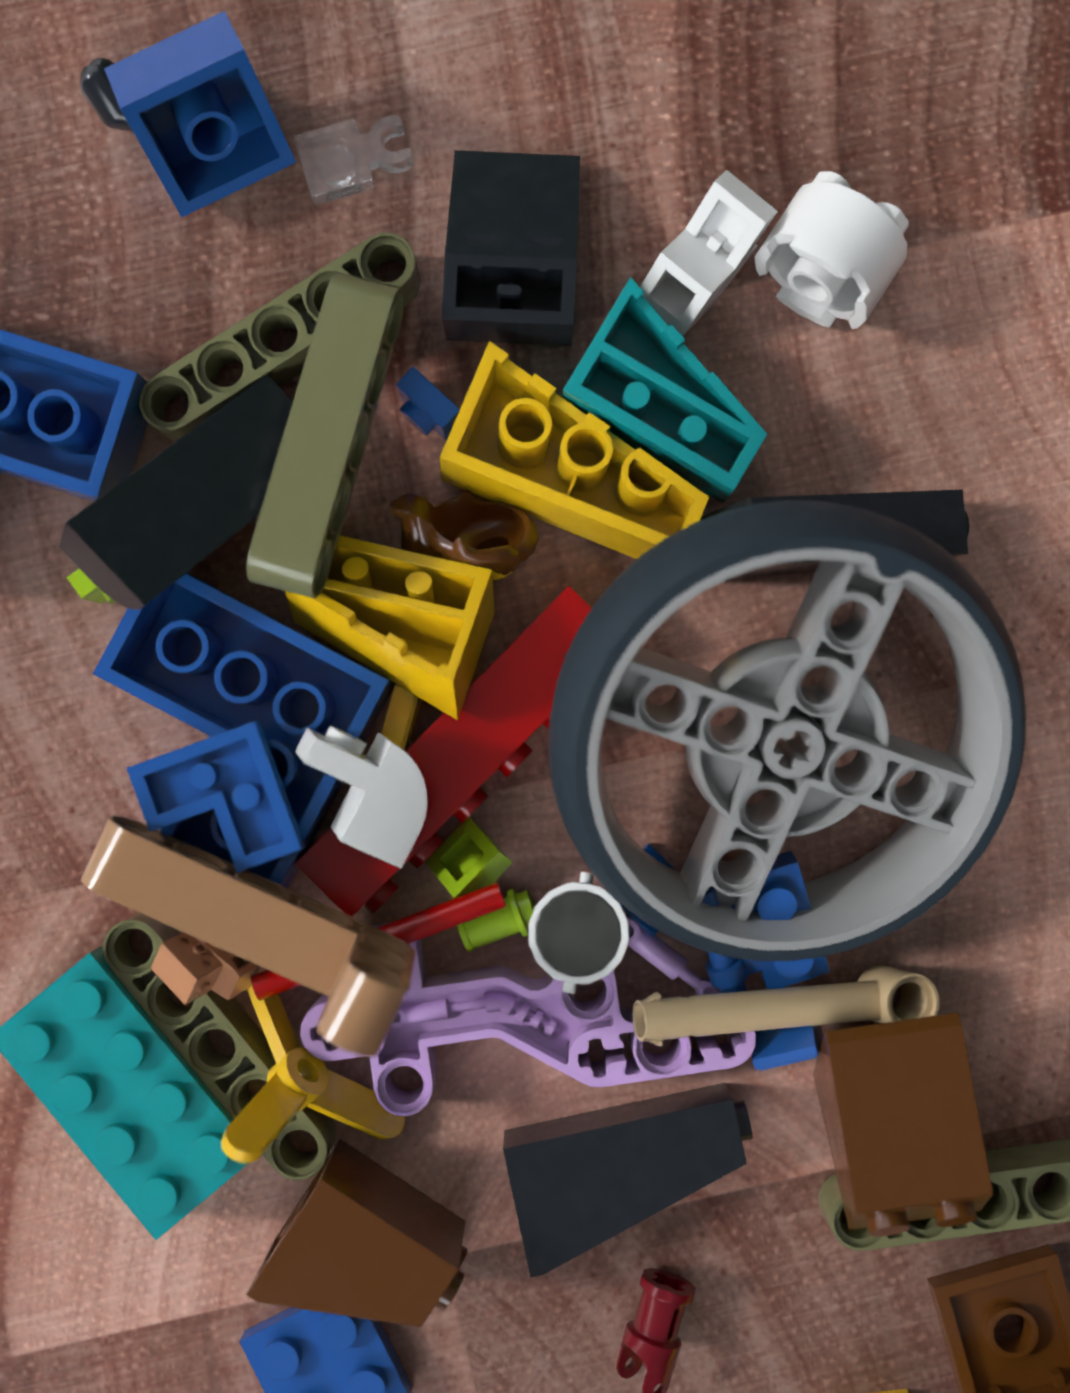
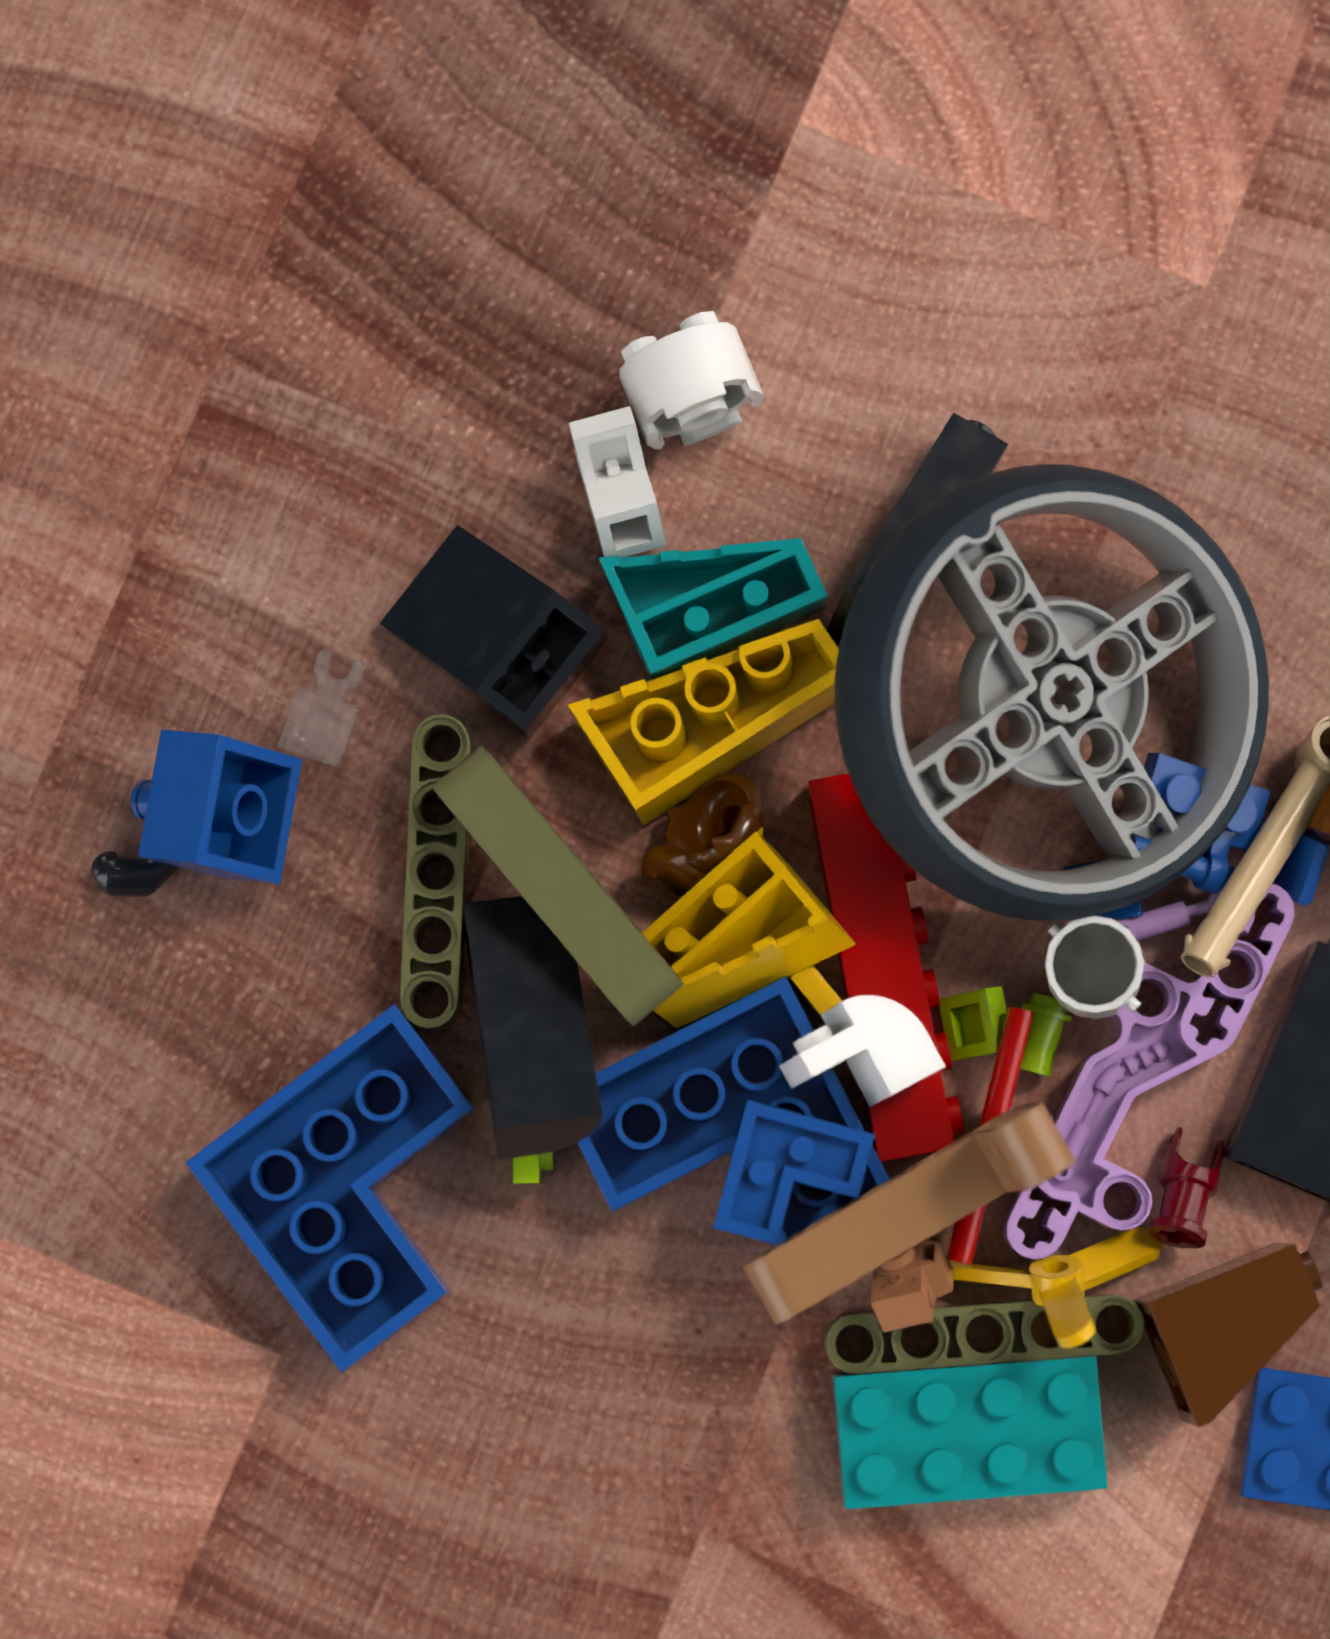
camera: 50 degrees left, 5 degrees down
blue plate [395,366,460,441] -> none
none -> dark red piece [1149,1127,1224,1249]

